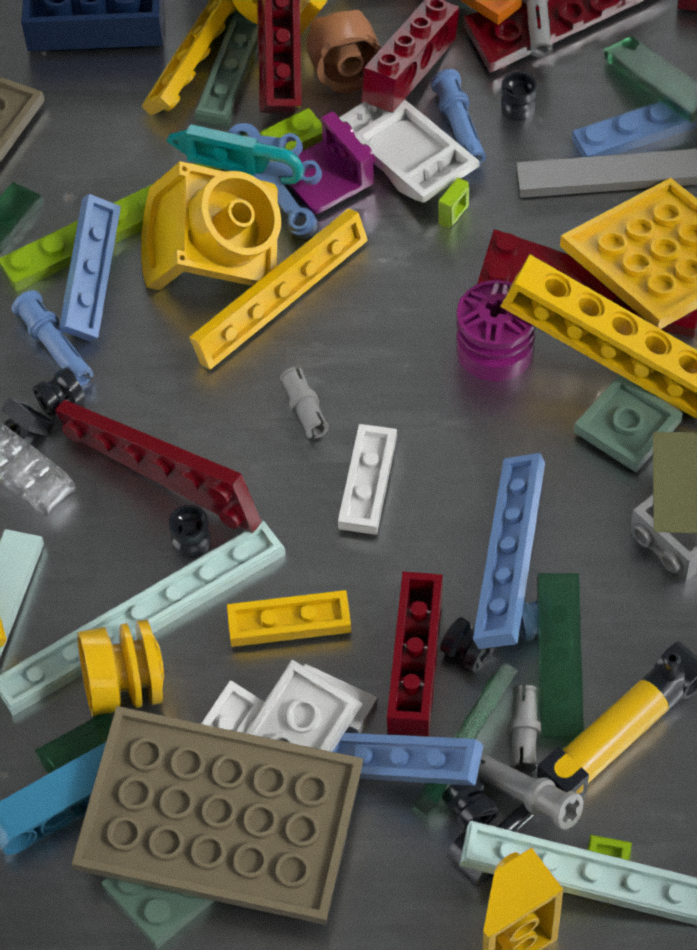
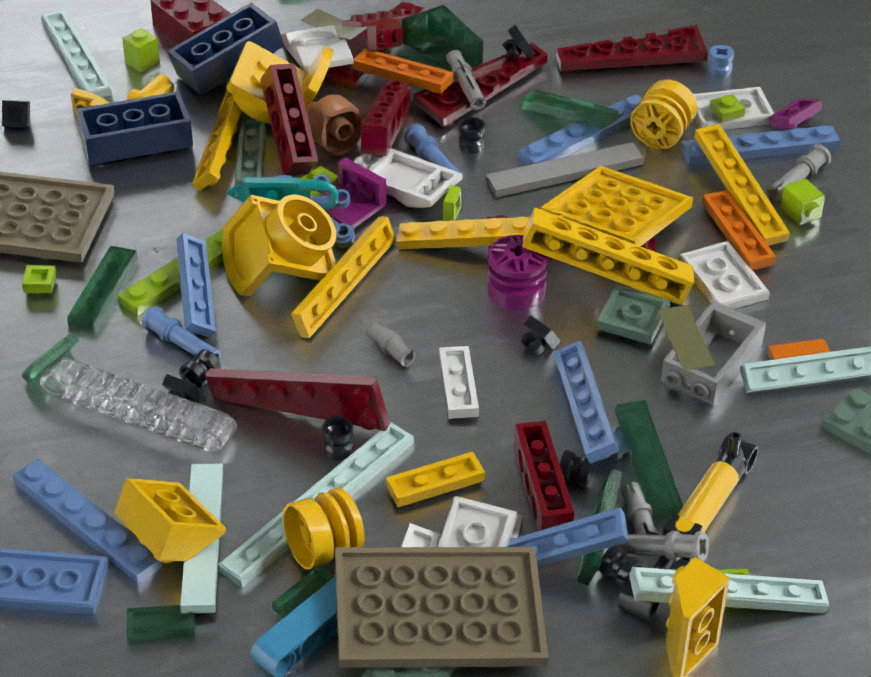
camera: 20 degrees left, 15 degrees down
none -> yellow plate [396,215,564,250]
none -> black tile [521,315,560,355]

